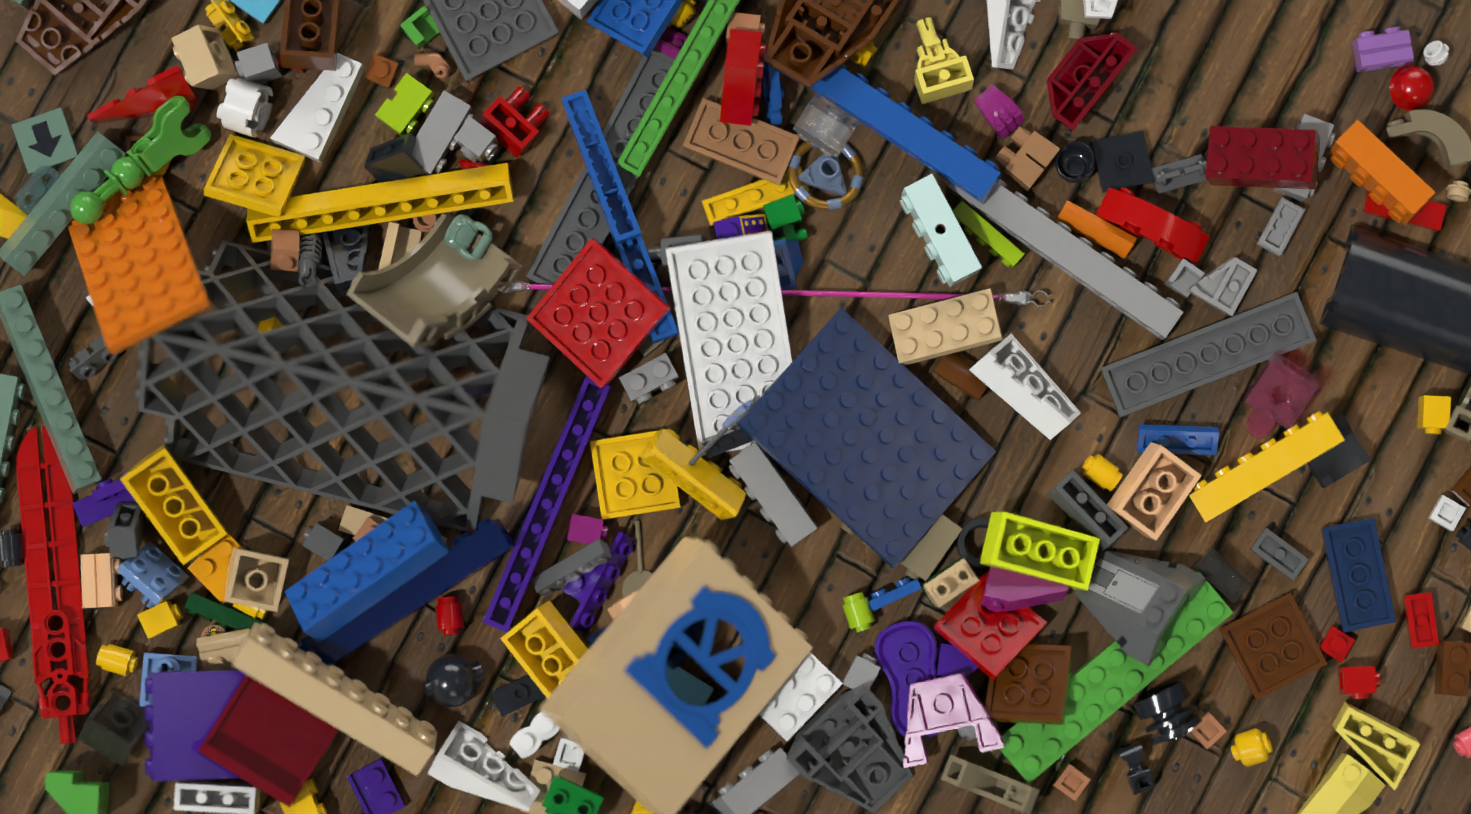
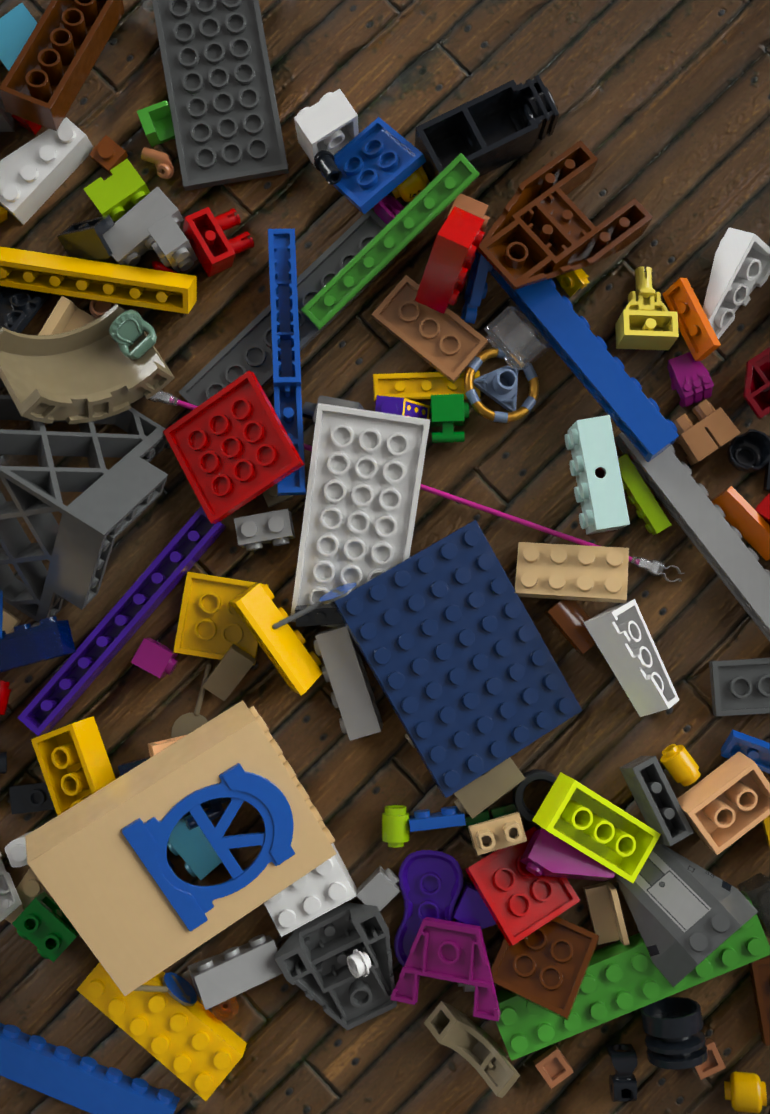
camera: 20 degrees right, 0 degrees up
dark grey piece [532,539,612,596] -> none
dark purple bracket [562,531,635,633] -> none
blue slope [773,239,804,290] -> none
none -> dark tan tile [202,644,256,701]
none -> black pin [314,150,342,185]
none -> white plate [347,949,372,978]
none -> tan panel [583,881,630,946]
none -> orange hinge [662,278,721,361]

